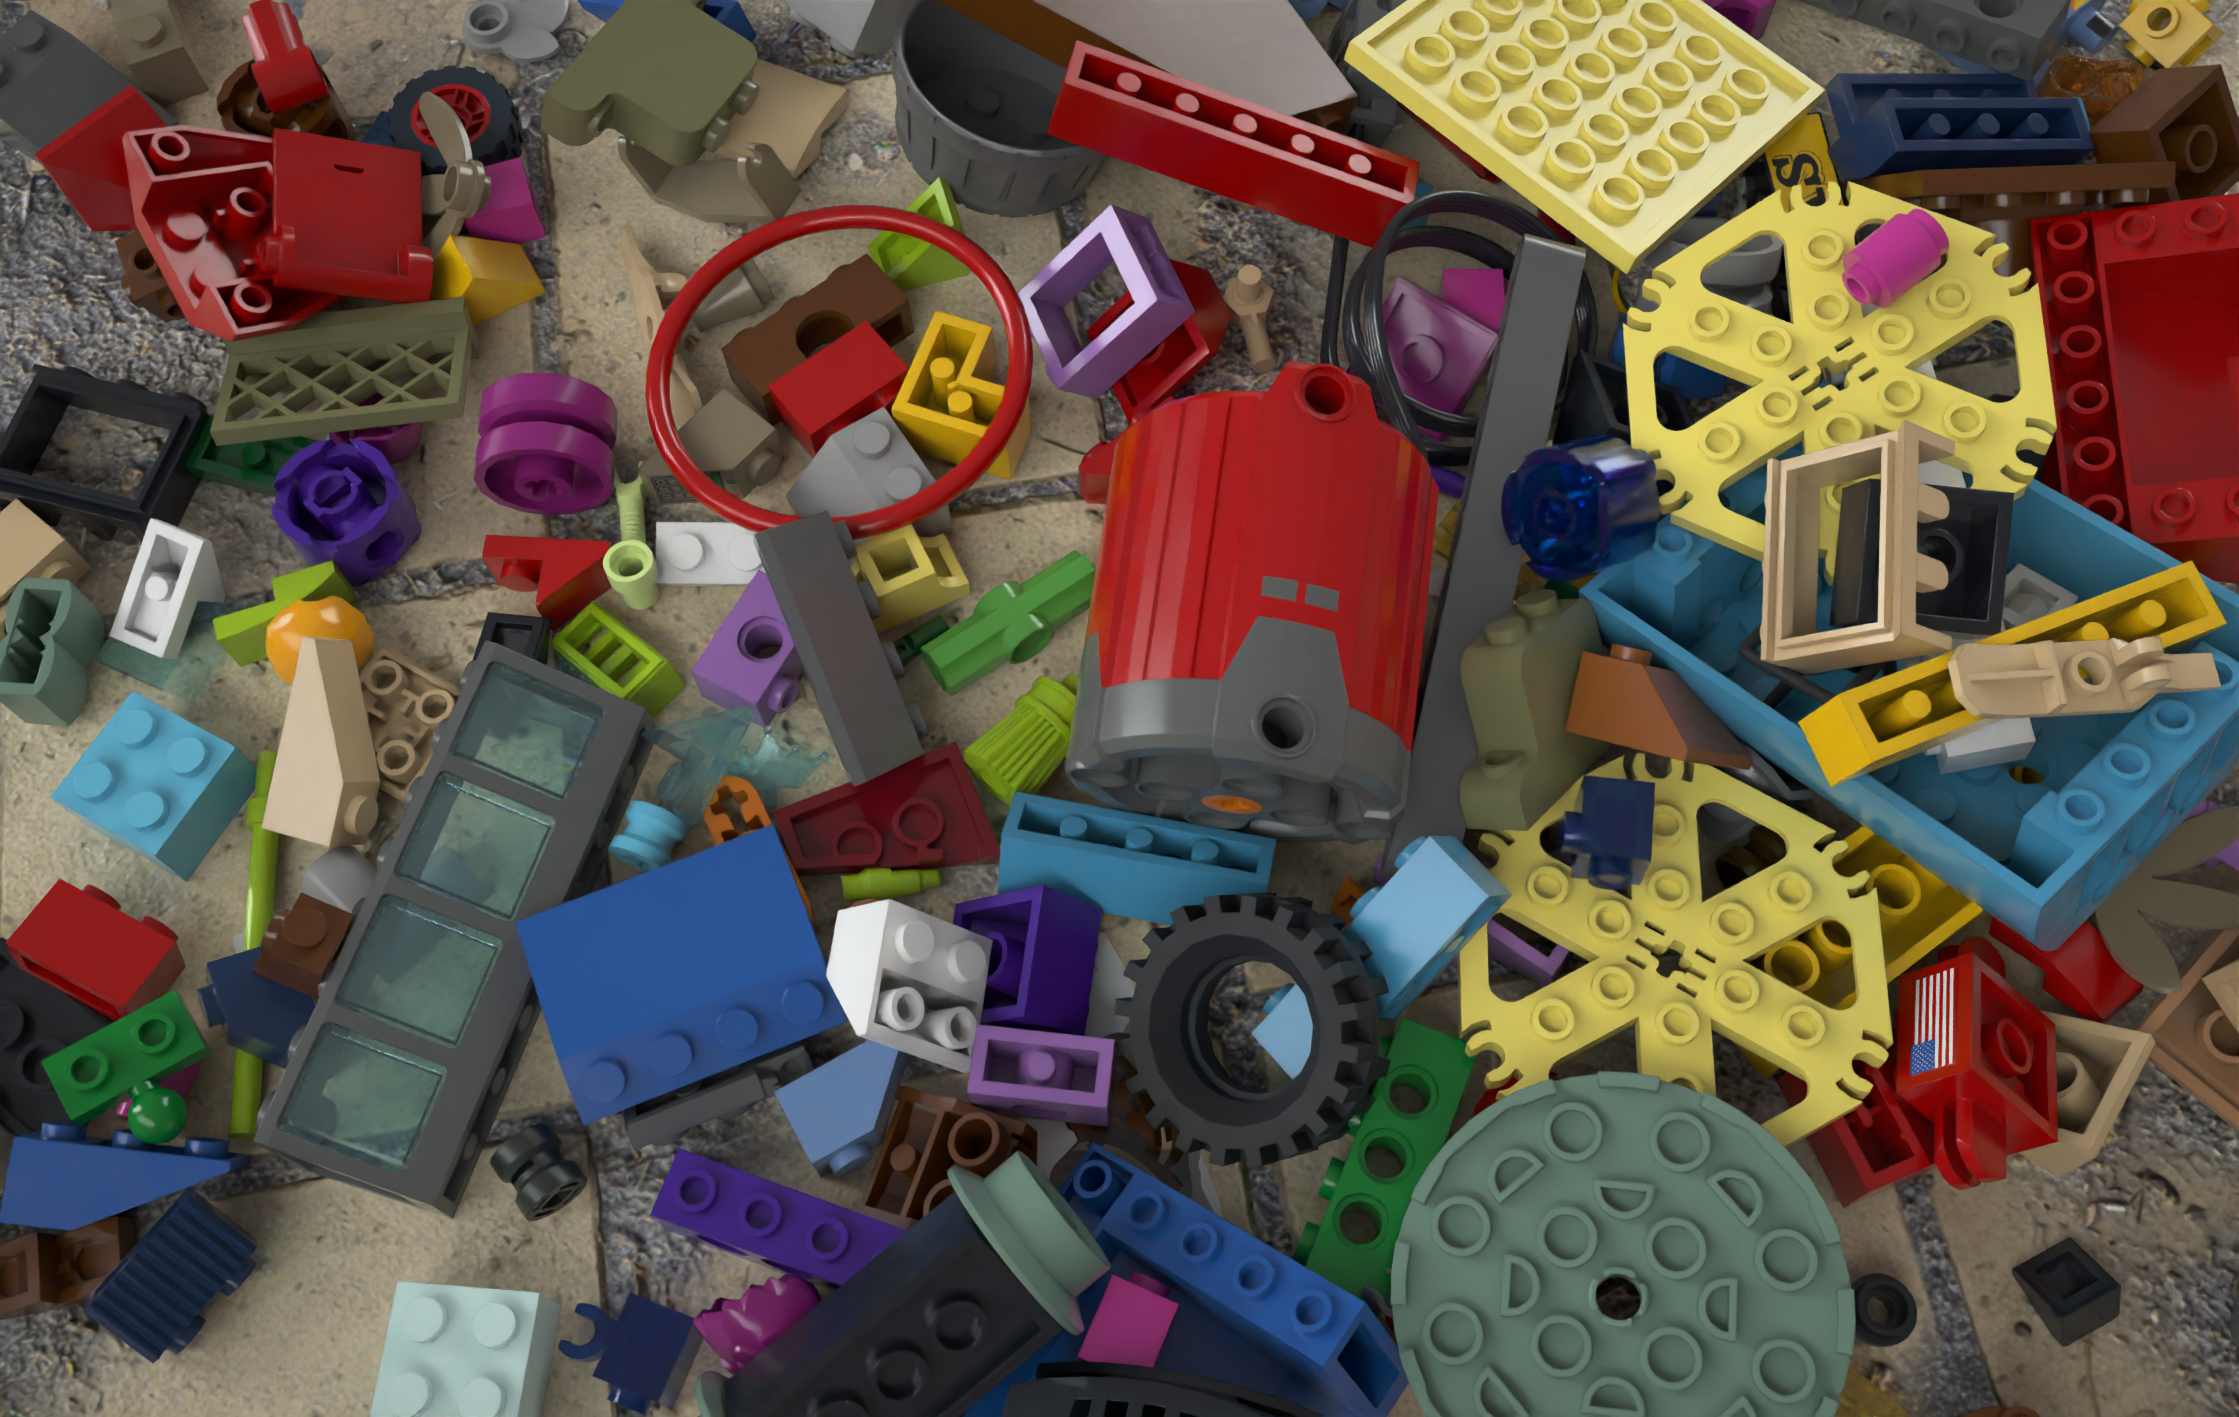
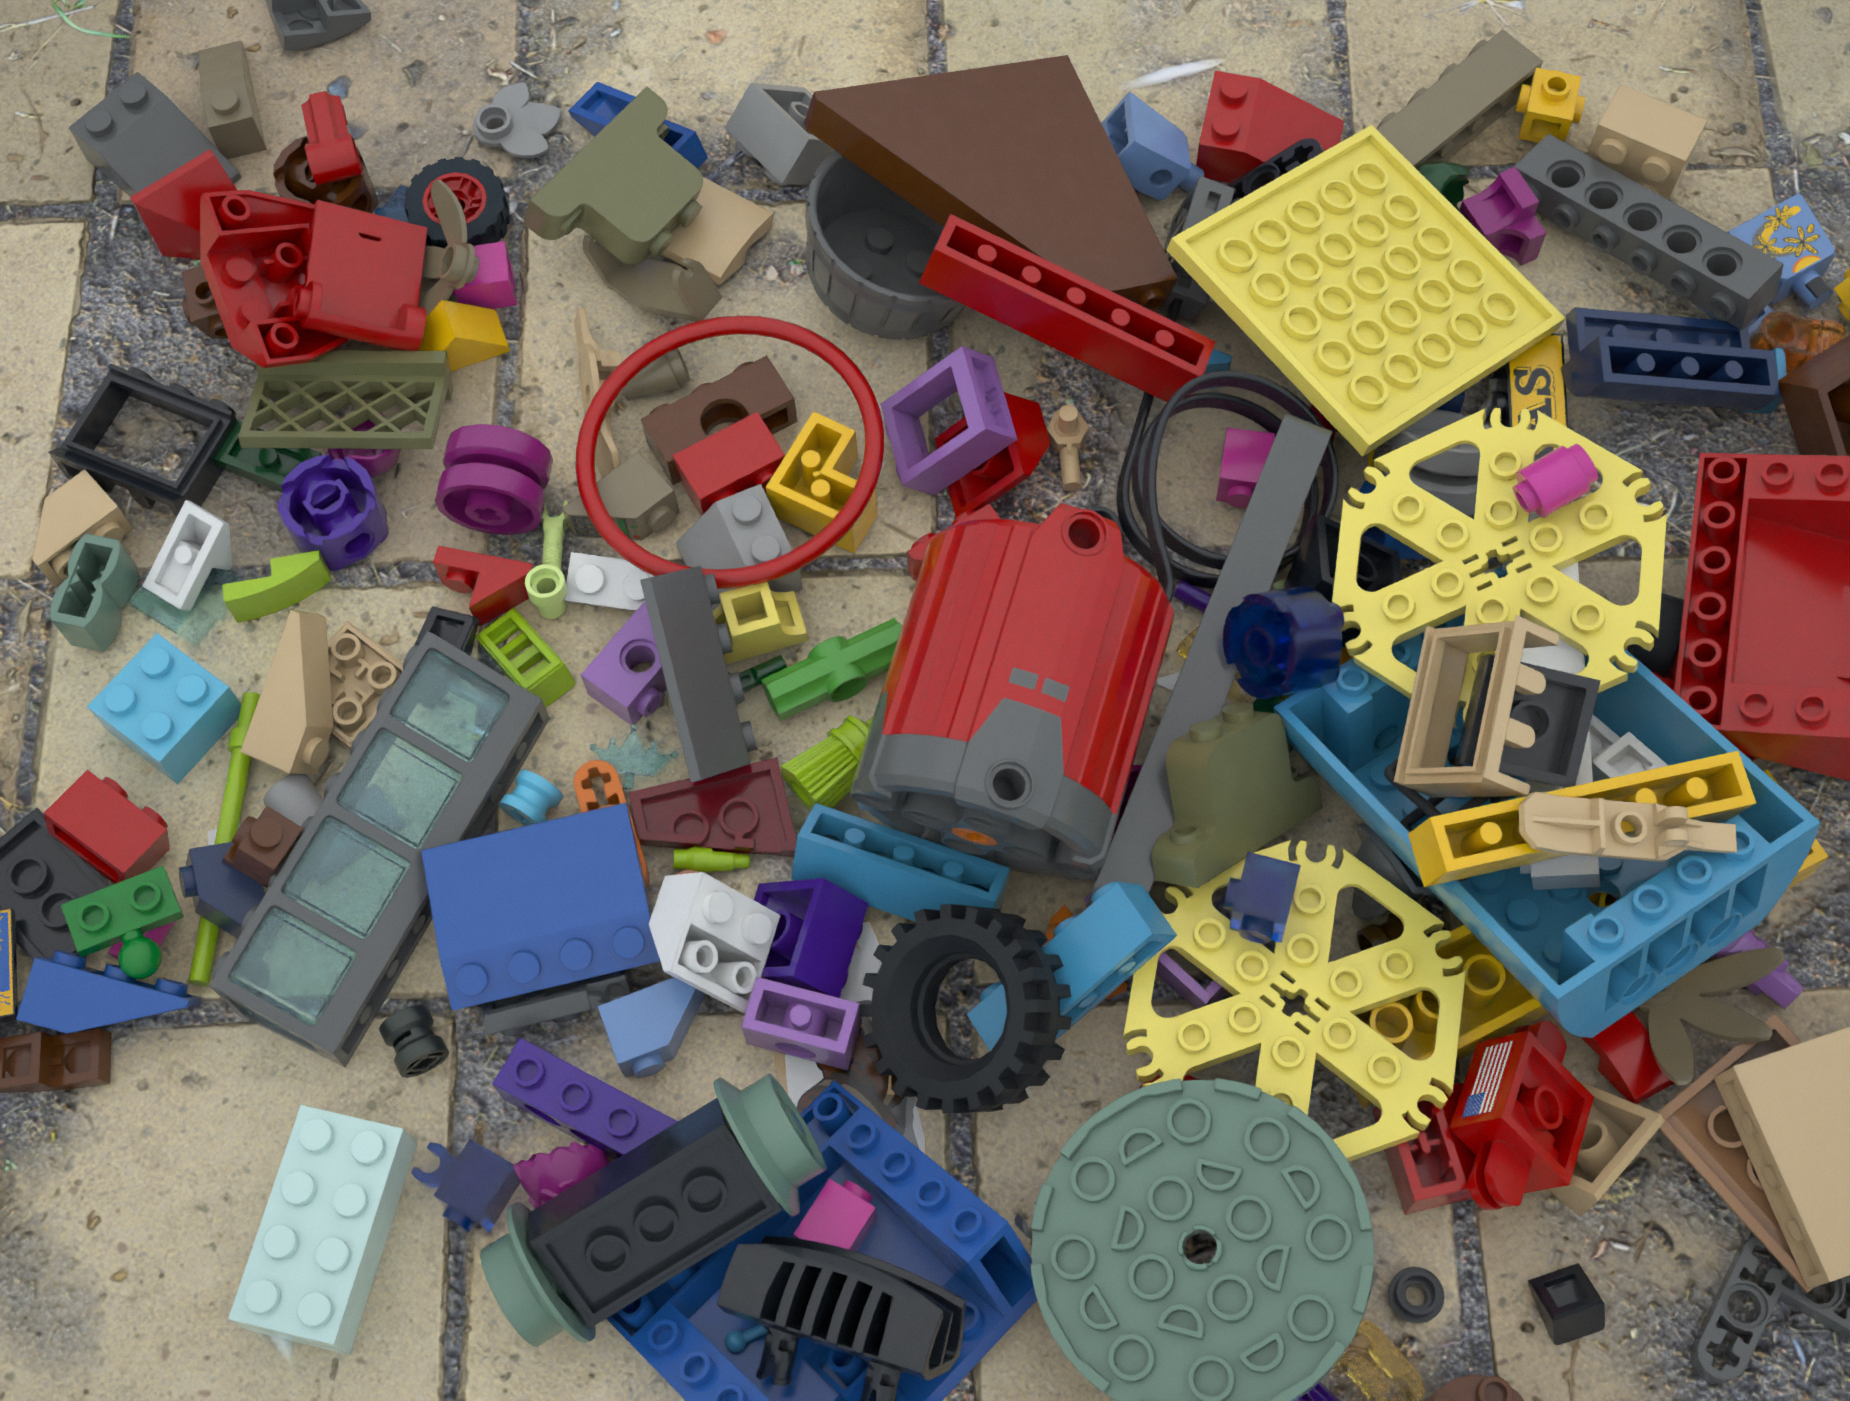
camera: 10 degrees right, 0 degrees up
dark blue brick [83,1187,257,1364] -> none
light orange hair [265,596,374,685] -> none
clear light blue slope [641,706,756,826] -> none
reddish brown slope [851,1085,1038,1230] -> none
lime slope [868,177,969,292] -> none
green brick [1293,1016,1478,1317] -> none
magenta tile [1346,276,1498,443] -> none
dark orange slope [1564,644,1752,770] -> none
reddish brown piece [1840,161,2176,288] -> none

